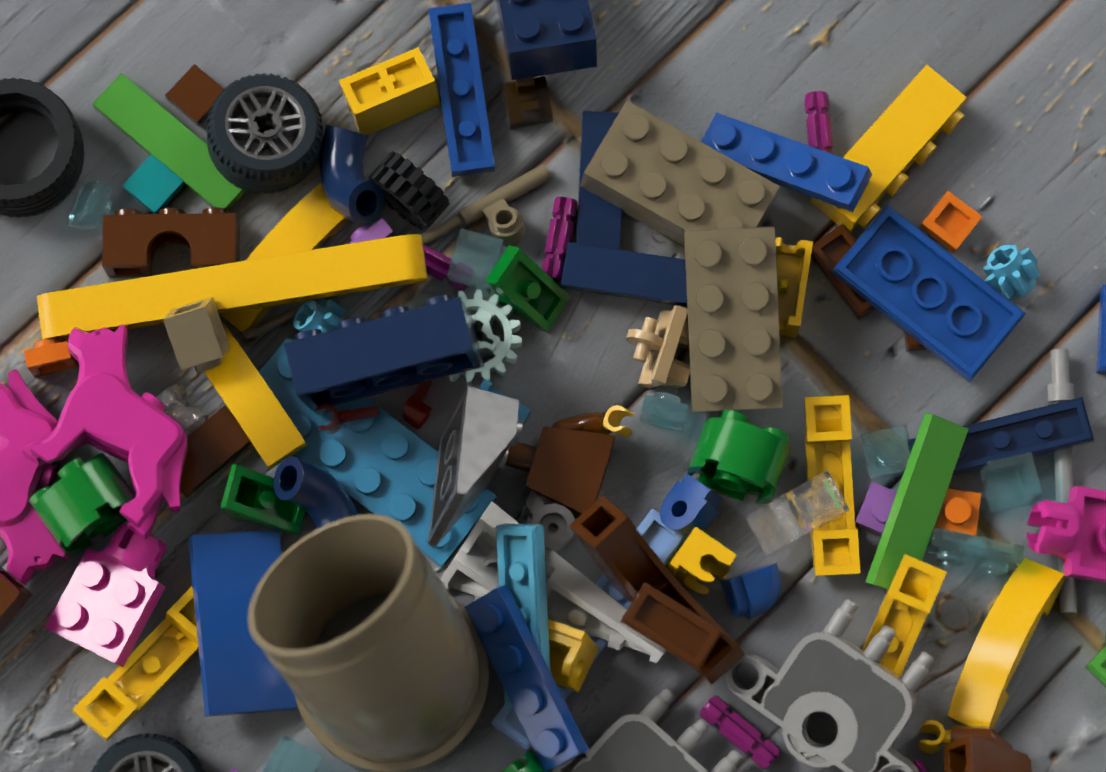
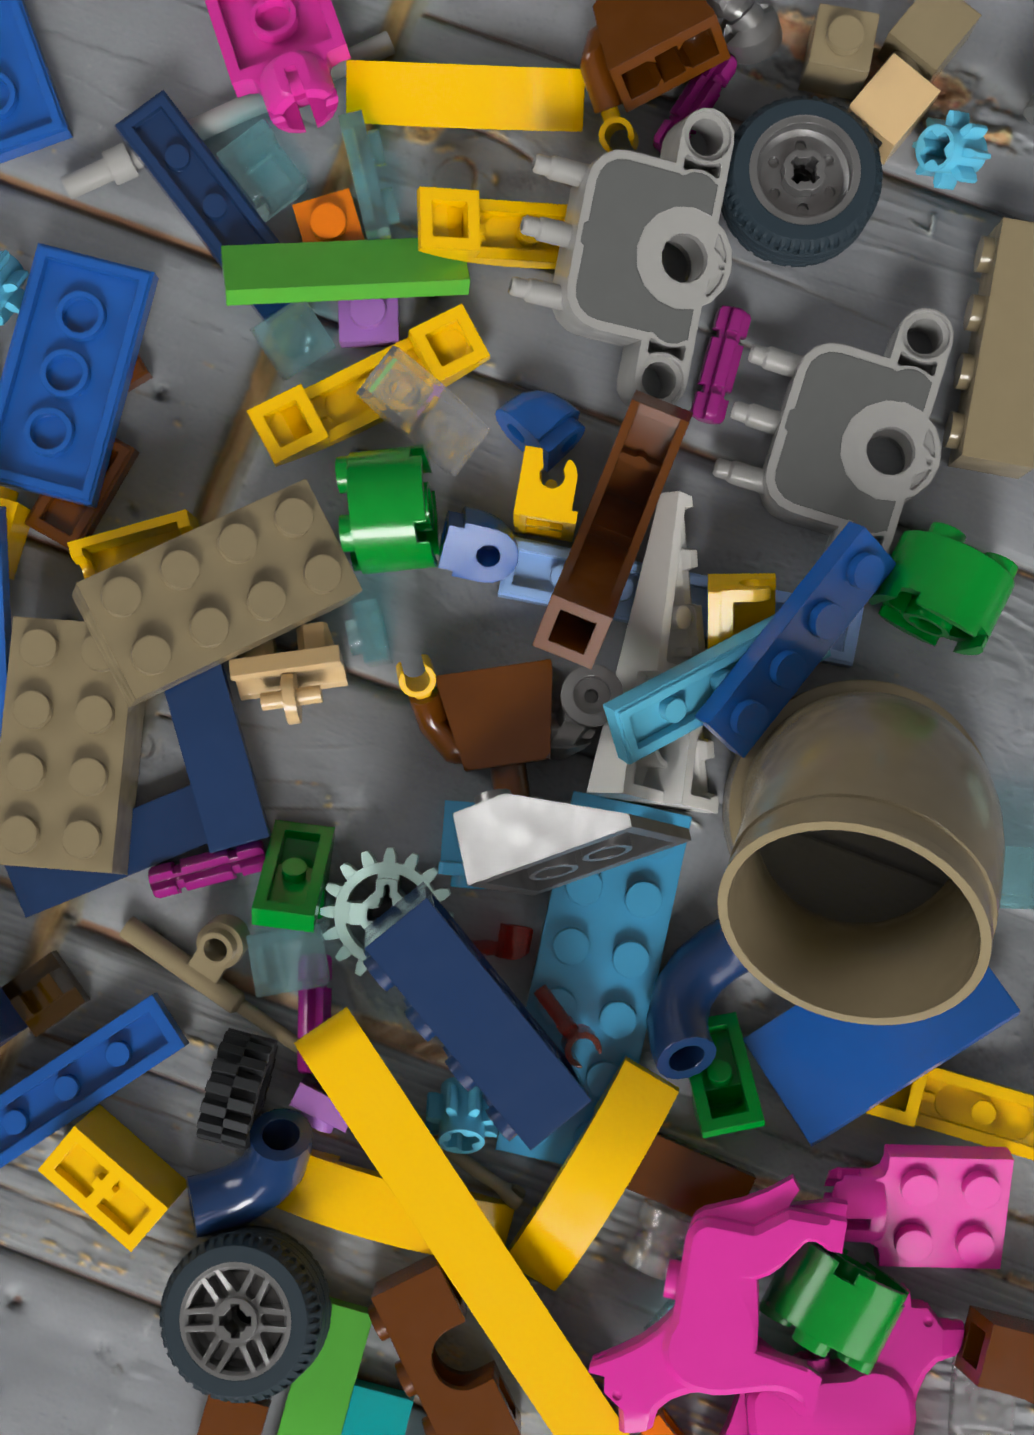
camera: 110 degrees left, 10 degrees up
dark tan brick [163,297,230,372] -> none
reddish brown tile [620,582,723,671] -> none

